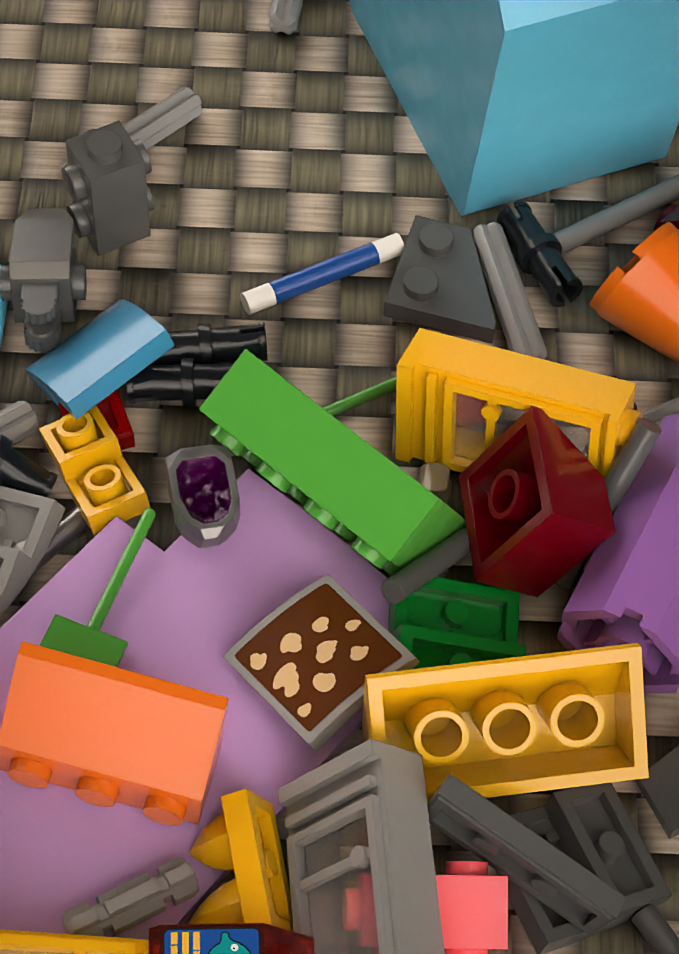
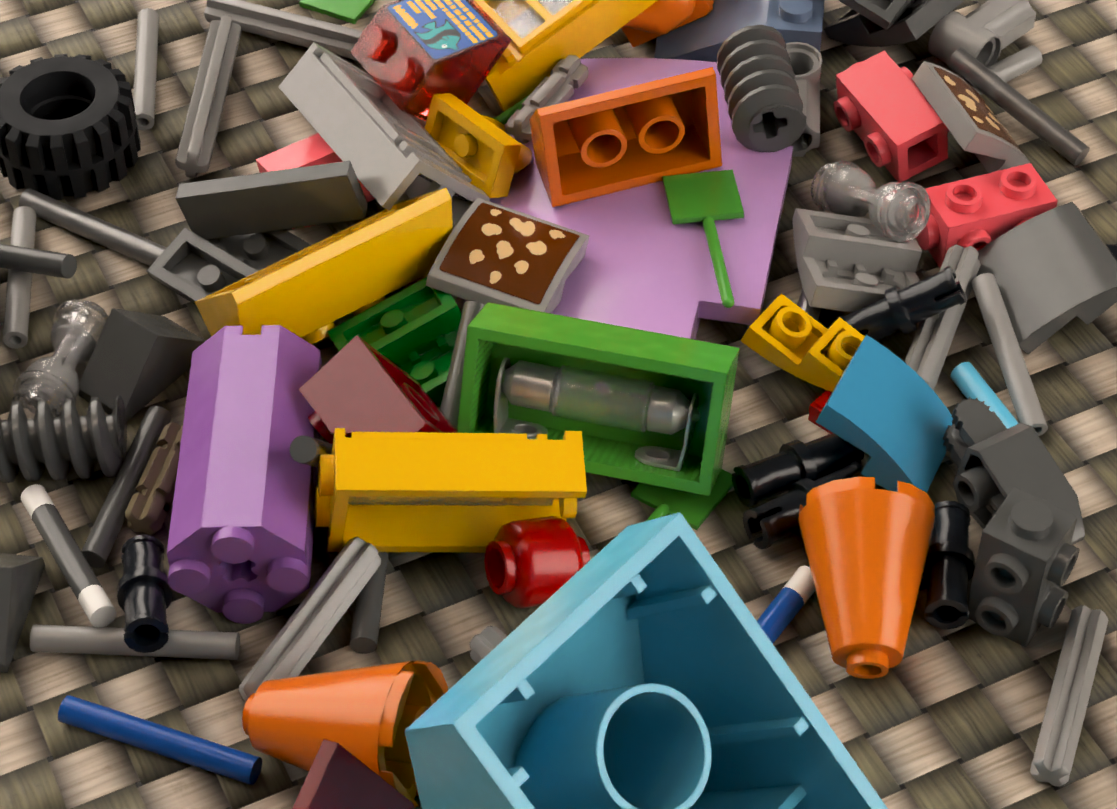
camera: 155 degrees right, 10 degrees down
rock [165,444,241,548] -> none
none -> orange cone [798,477,935,679]
none -> black pin [923,500,975,629]

